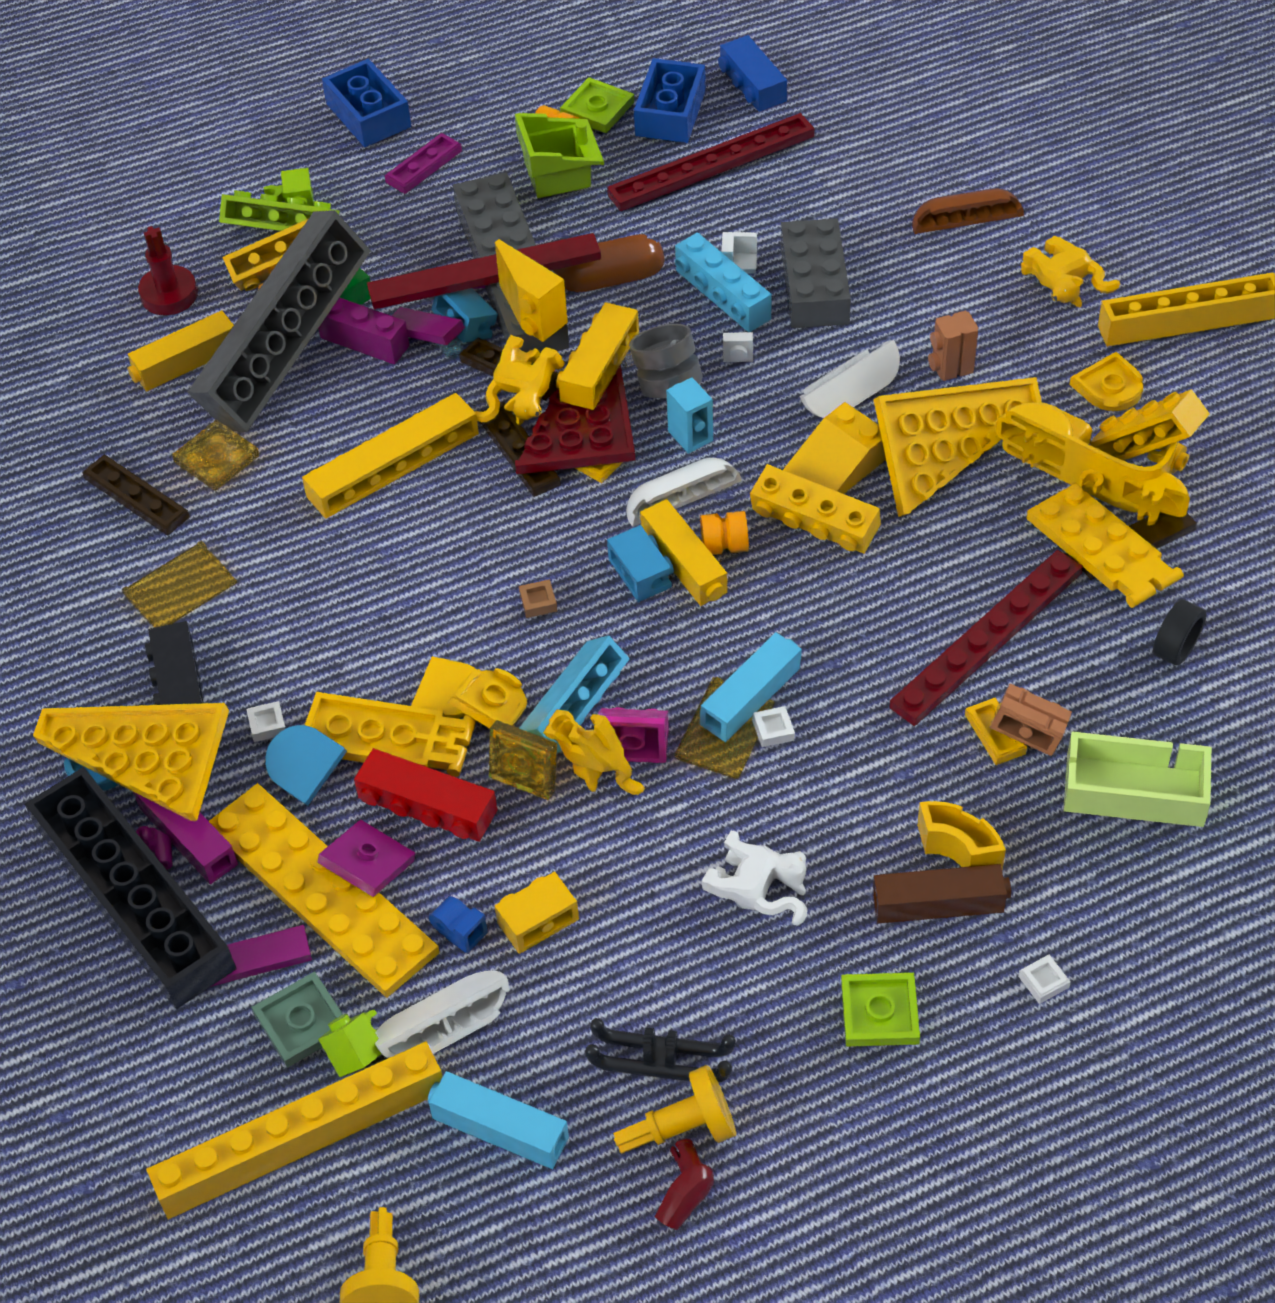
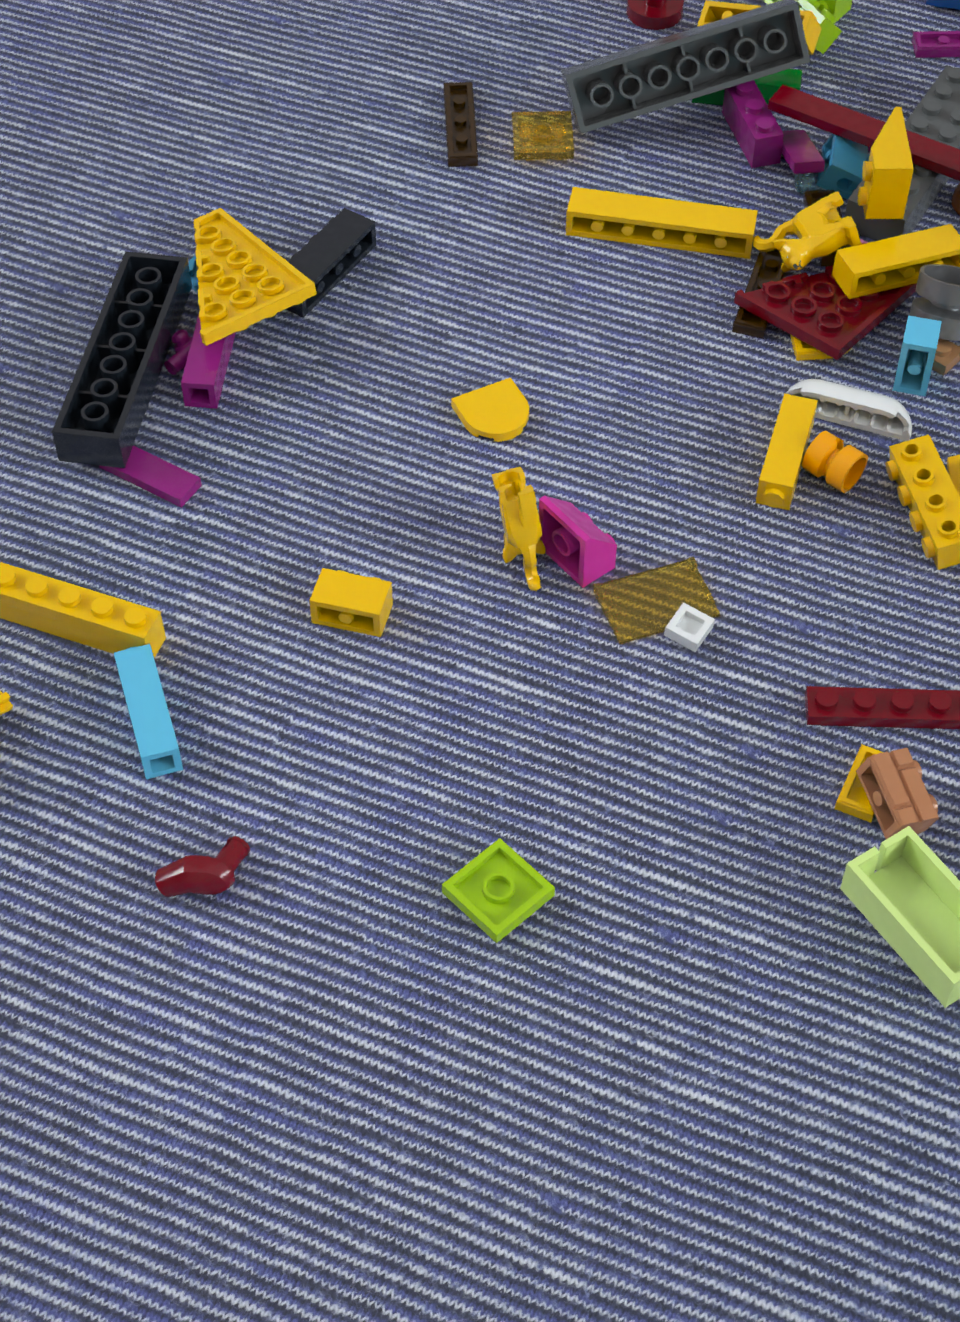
camera: 45 degrees right, 0 degrees up
clear yellow piece [122,540,237,628] -> none
yellow brick [127,310,234,392] -> none
yellow plate [209,783,440,998] -> none
white plate [246,701,286,742] -> none
sand green plate [251,971,343,1068] -> none
dark azure tile [265,725,347,806] -> none
yellow hinge [305,692,476,777] -> none
magenta plate [317,819,416,897] -> none
lime brick [318,1010,382,1077] -> none
red brick [354,748,498,842] -> none
white brick [375,971,509,1058] -> none
blue leg [429,896,488,954] -> none
yellow tile [449,668,527,738] -> none
clear yellow plate [489,720,557,800] -> none
medium azure brick [515,635,630,757] -> none
medium nougat plate [518,579,557,618] -> none
black piece [585,1018,736,1083] -> none
dark azure brick [607,525,674,602] -> none
yellow piece [613,1065,736,1154] -> none
medium azure brick [700,632,802,742] -> none
white animal [702,830,807,926] -> none
reddish brown brick [872,864,1011,924] -> none
yellow brick [917,801,1006,870] -> none
white tile [1018,954,1070,1004] -> none

